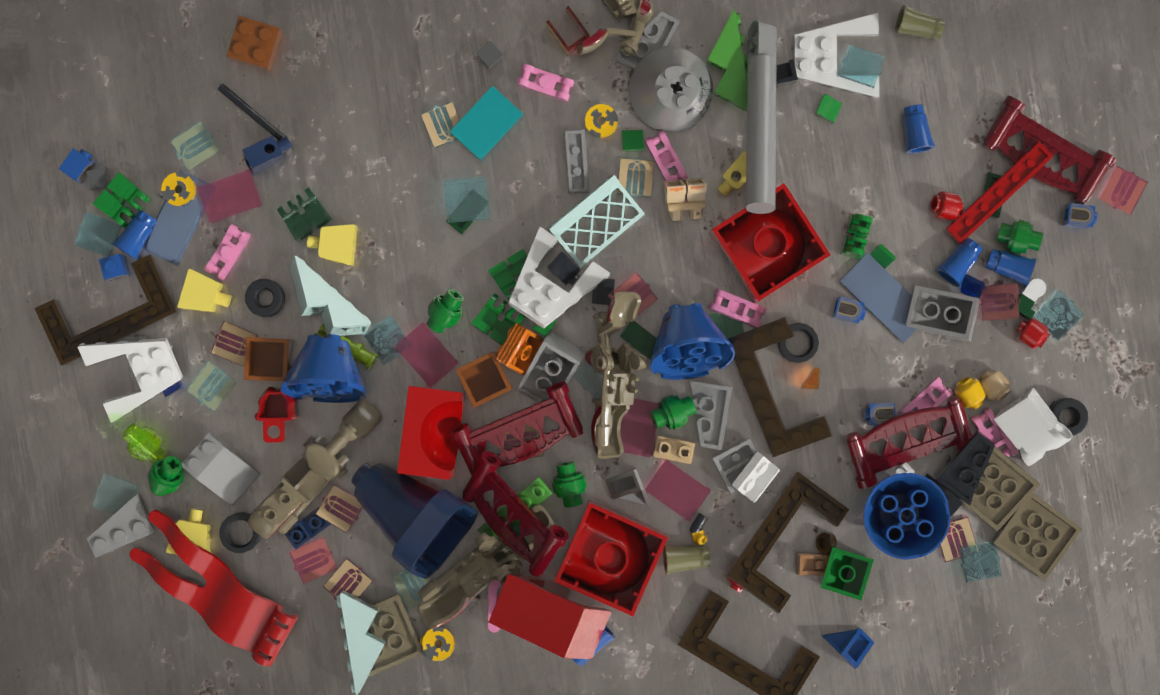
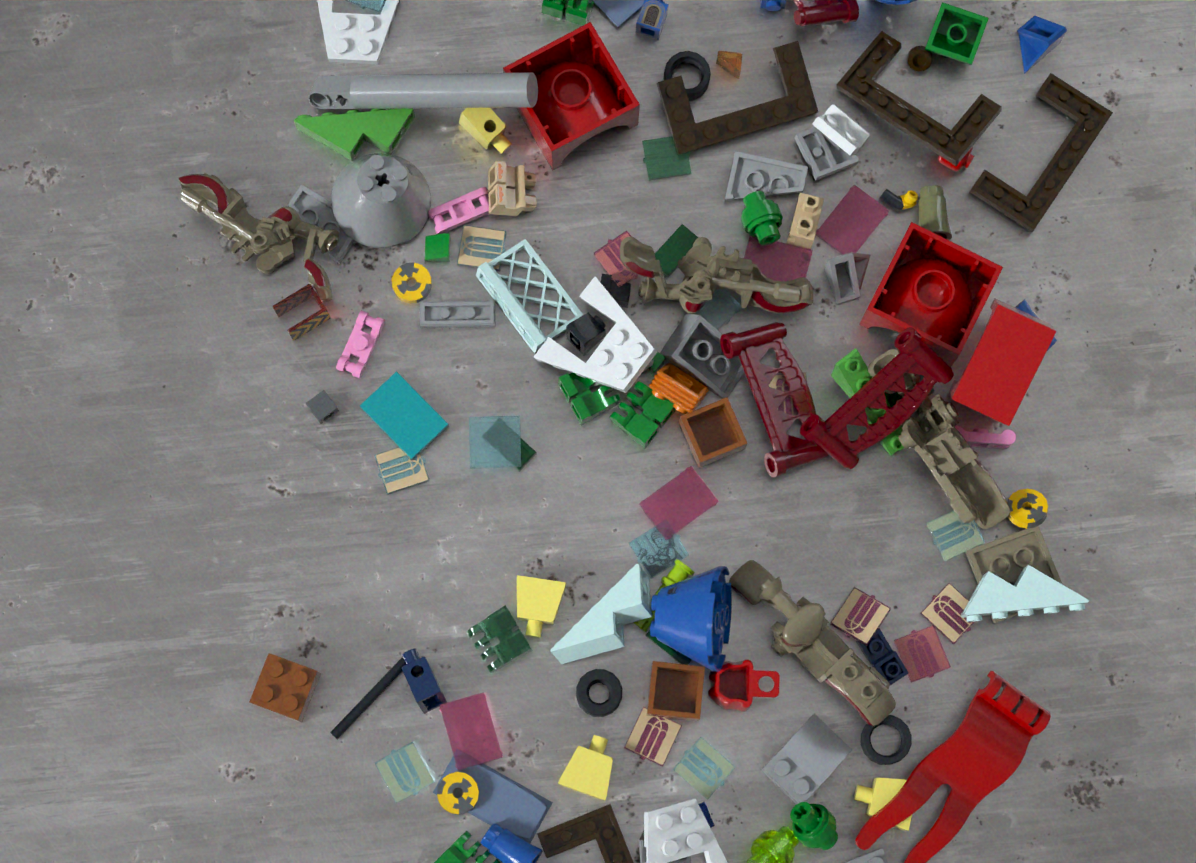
camera: 85 degrees left, 10 degrees down
bright pink plate [204,224,251,281] -> none
dark blue cone [351,463,478,579] -> none
red piece [397,386,466,480] -> none
green piece [426,289,464,333] -> none
green piece [552,461,587,508] -> none
blue cone [650,303,735,380] -> none
bright pink plate [708,289,767,328] -> none
black panel [776,59,798,88] -> none
medium nougat plate [796,553,830,576] -> none
green slope [815,94,842,123] -> none

